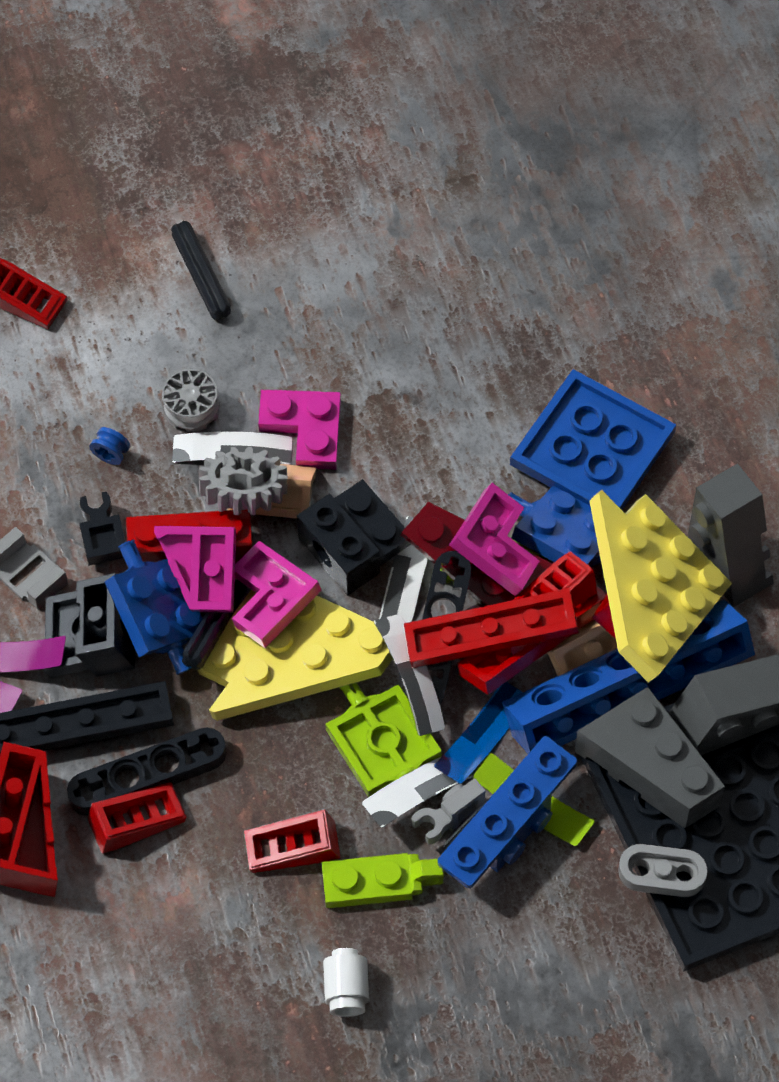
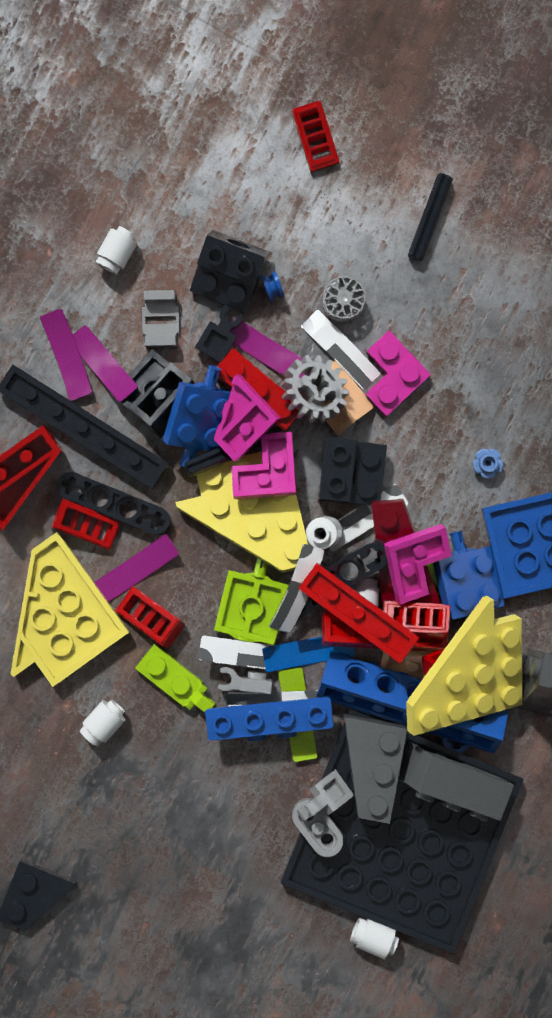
camera: 40 degrees right, 25 degrees up
none -> light yellow wing [11,532,129,687]
none -> magenta sticker [95,534,179,602]
none -> black brick [189,230,270,312]
none -> magenta sticker [230,318,305,378]
none -> light grey plate [297,770,354,821]
none -> white brick [306,516,342,549]
none -> medium blue plate [473,449,503,479]

